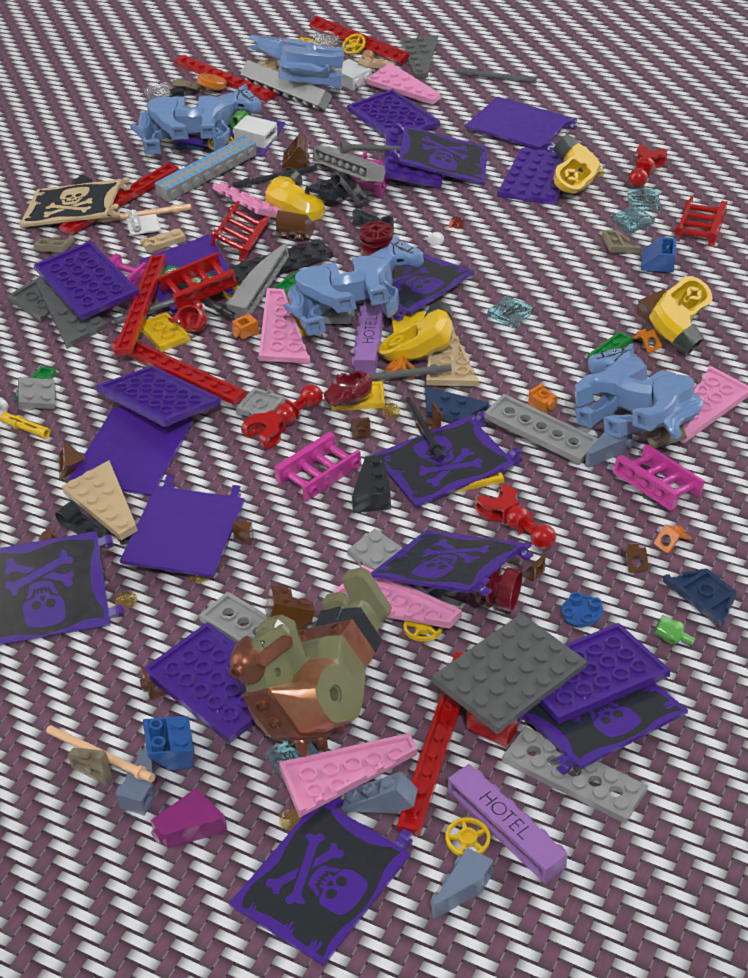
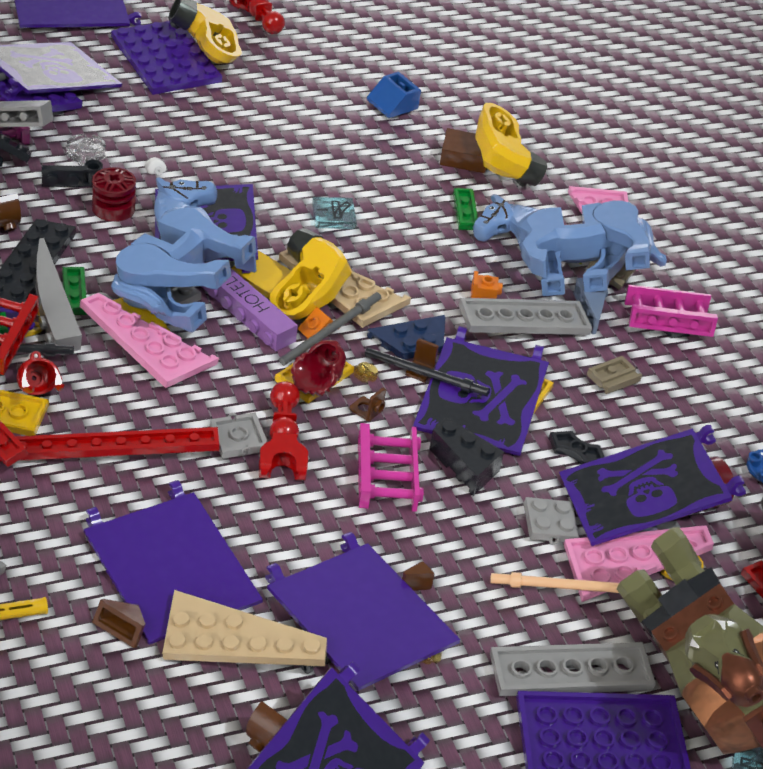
camera: 55 degrees left, 0 degrees up
black plate [55,501,111,538] -> none
dark purple plate [96,366,221,427] -> none
clear yellow piece [115,590,138,609] -> none
orange brick [232,313,260,340] -> none
reddish brown brick [265,585,315,631] -> none
clear red piece [448,216,465,229] -> none
red piece [475,484,556,550] -> none
dark tan wing [601,230,641,254] -> none
clear light blue tile [610,205,655,234] -> none
reddish brown bracket [621,543,649,573] -> none
clear light blue tile [627,189,660,210] -> none
orange bracket [633,328,662,353] -> none
orange bracket [654,524,692,554] -> none
red fence [675,196,728,247] -> none
none -> clear plate [66,134,106,166]
none -> light nougat bar [491,572,619,593]
none -> black tile [549,431,605,465]
none -> dark tan plate [587,356,642,394]

